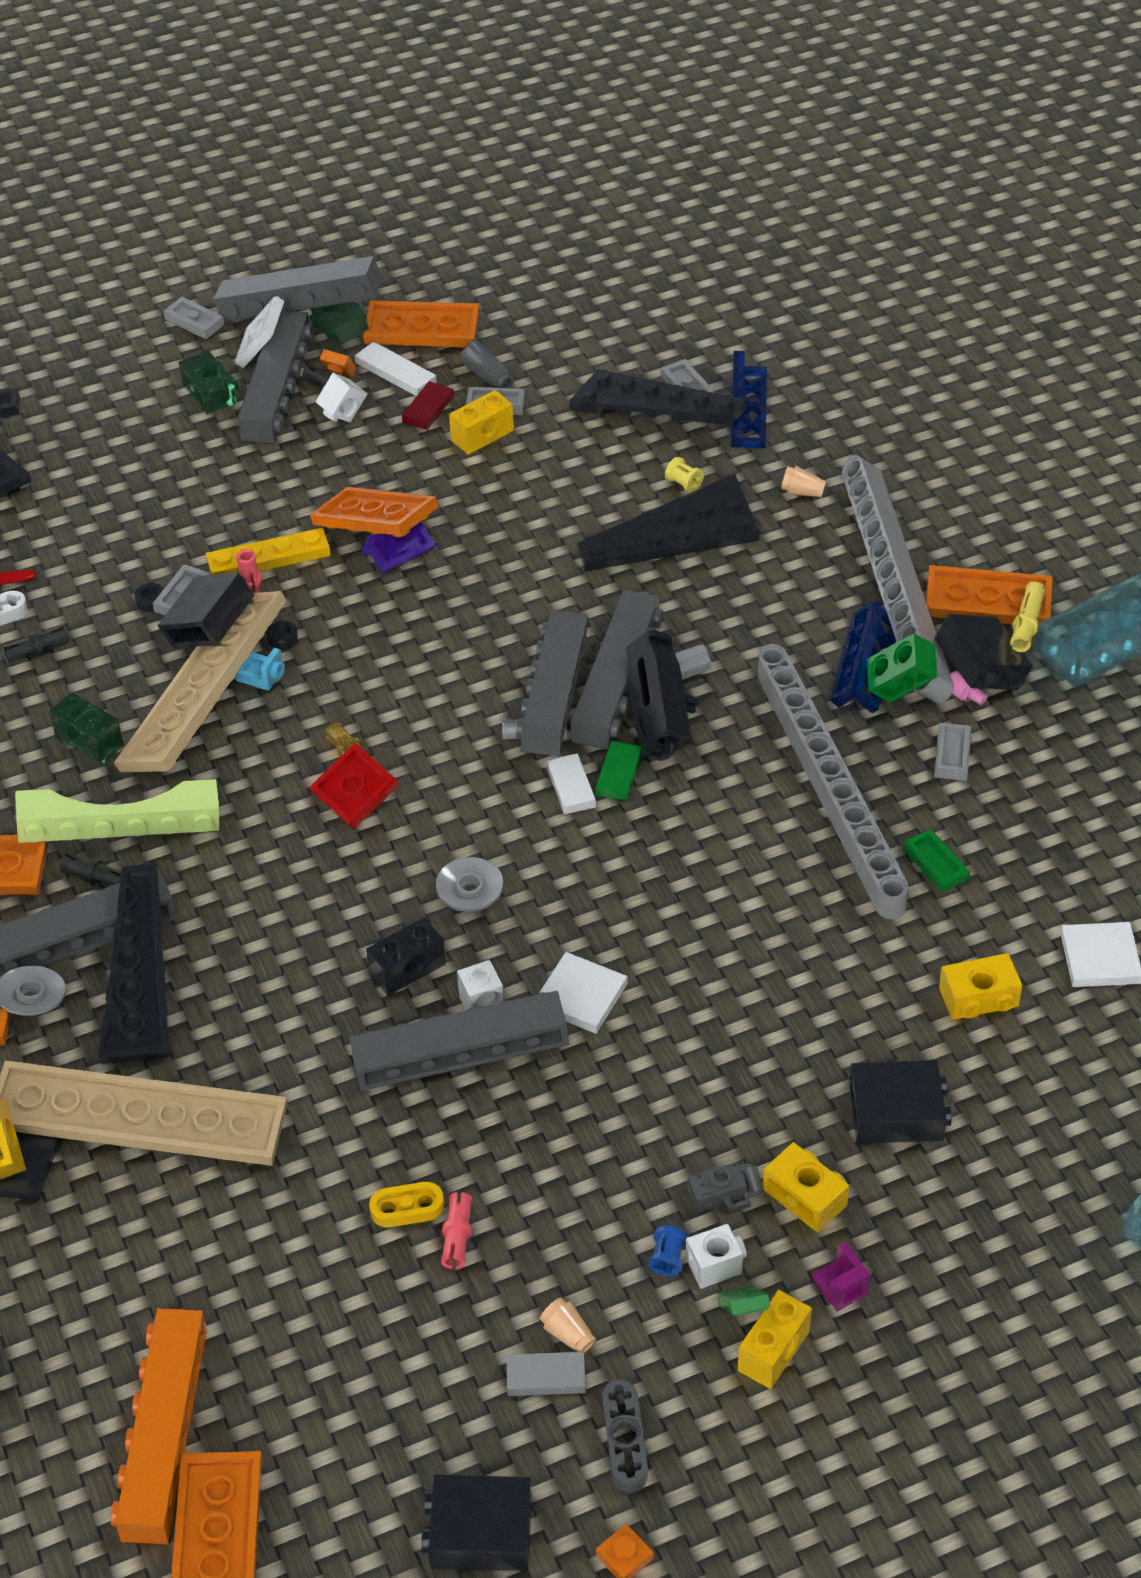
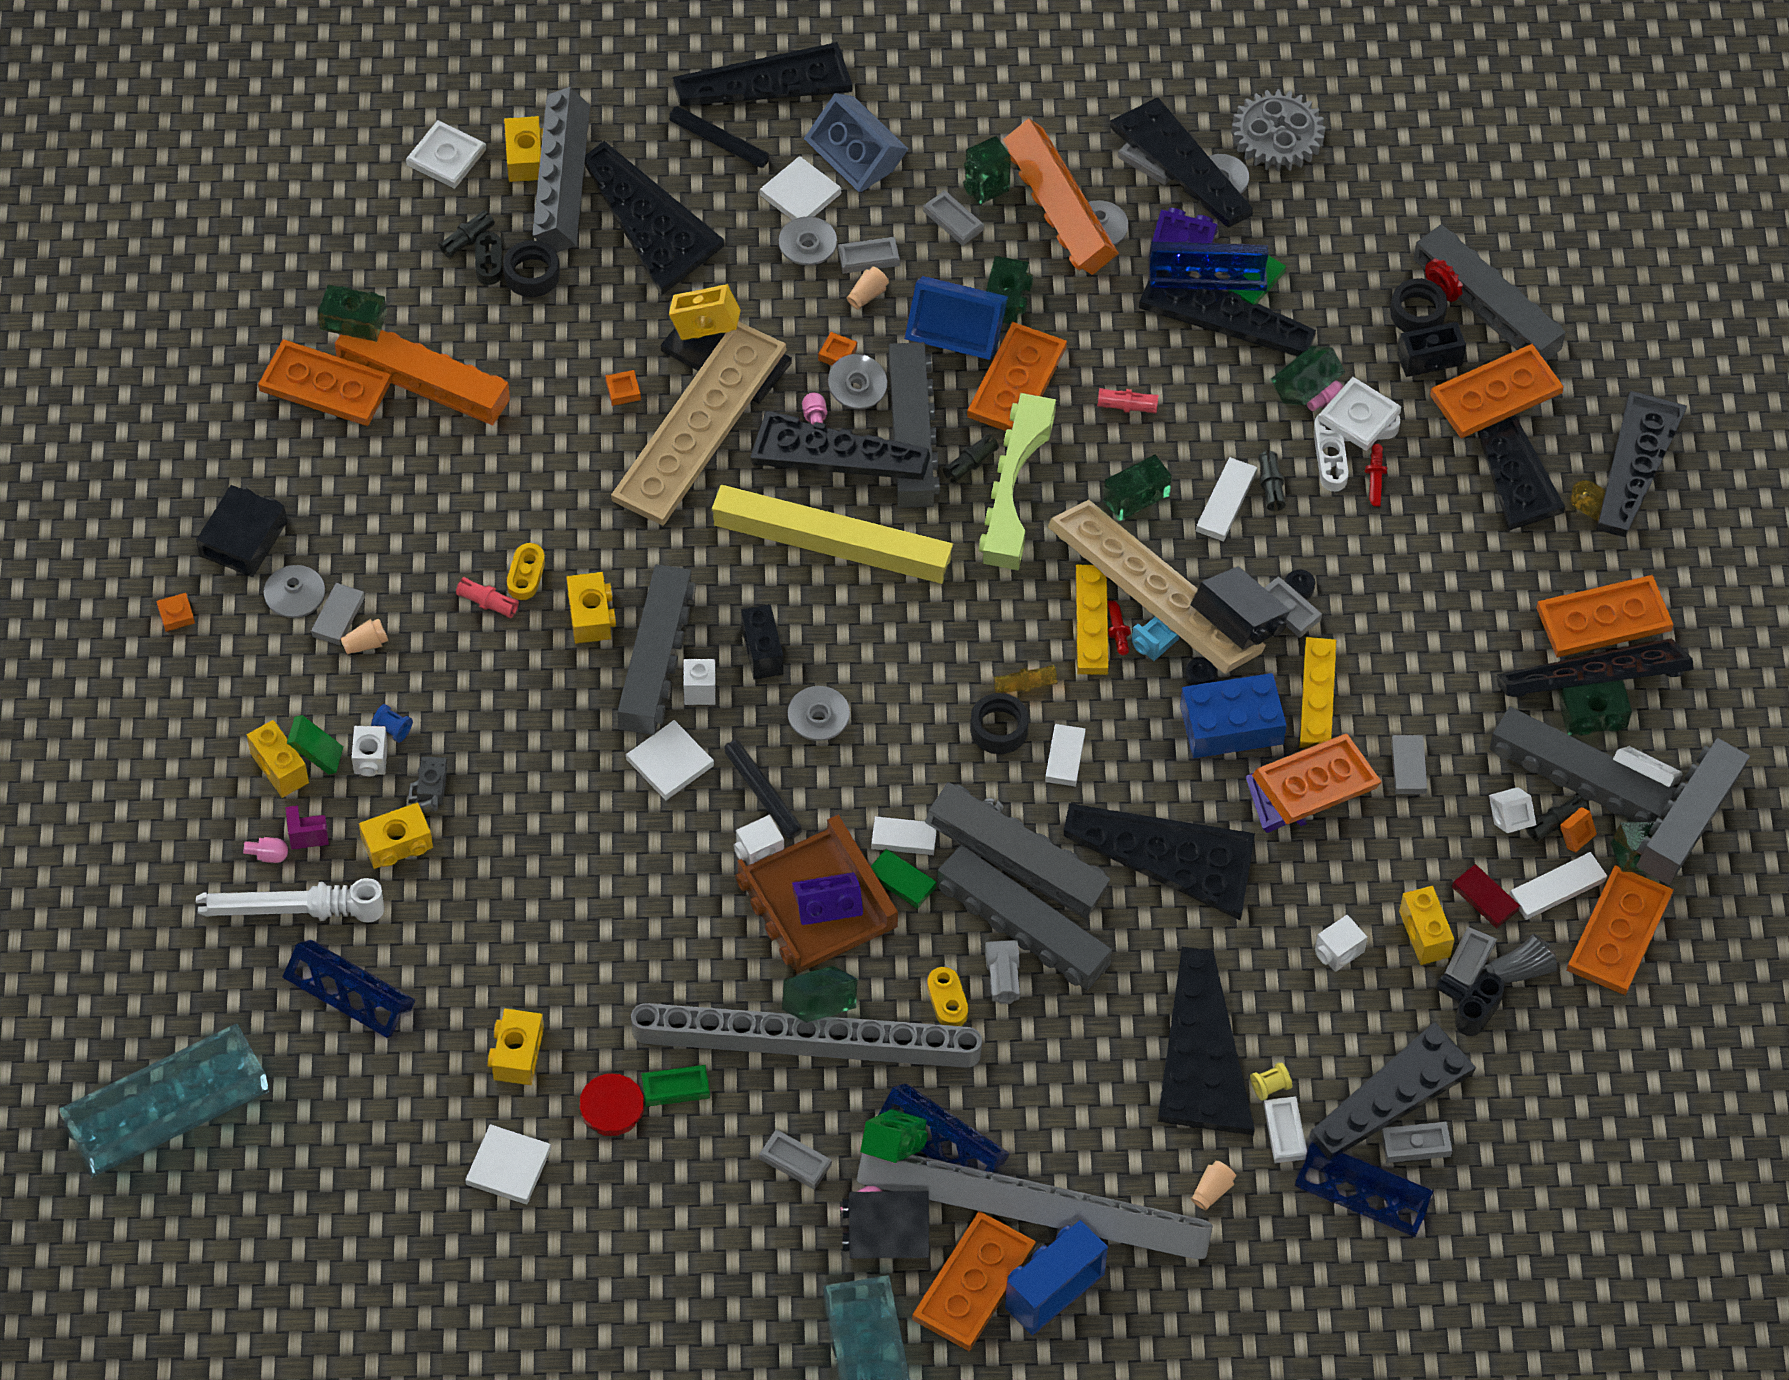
camera: 110 degrees right, 10 degrees up
light grey plate [164,297,225,339] -> none
coral pin [236,549,262,593] -> none
red tile [309,743,400,830] -> none
dark grey beam [602,1380,648,1493] -> none
black piece [626,630,699,761] -> none
black brick [849,1060,952,1144] -> none
light yellow pin [1010,581,1045,652] -> none
none -> white piece [196,878,384,922]
none -> bright pink cylinder [243,837,288,863]
none -> light grey dish [264,565,325,618]
none -> clear blue fence [282,940,416,1038]
none -> clear green brick [317,285,387,342]
none -> yellow brick [566,572,616,644]
none -> red tile [579,1074,644,1136]
none -> orange plate [605,370,641,406]
none -> light yellow tile [712,485,953,584]
none -> black axle [725,740,802,839]
none -> white brick [733,815,784,865]
none -> dark orange panel [735,814,898,974]
none -> clear green brick [782,966,858,1023]
none -> dark purple bracket [792,872,863,925]
none -> bright pink cylinder [802,392,827,425]
none -> yellow plate [927,967,968,1026]
none -> black tyre [970,693,1029,755]
none -> blue piece [1005,1220,1108,1336]
none -> white tile [1045,724,1085,787]
none -> black wing [1063,803,1255,921]
none -> yellow plate [1076,565,1108,675]
none -> red piece [1107,601,1131,656]
none -> blue piece [1180,673,1287,758]
none -> white tile [1196,457,1257,542]
none -> white tile [1263,1096,1308,1163]
none -> white brick [1315,915,1367,972]
none -> light grey tile [1391,735,1427,794]
none -> black beam [1436,973,1504,1036]
none -> black wing [1497,638,1694,697]
none -> orange plate [1536,575,1674,658]

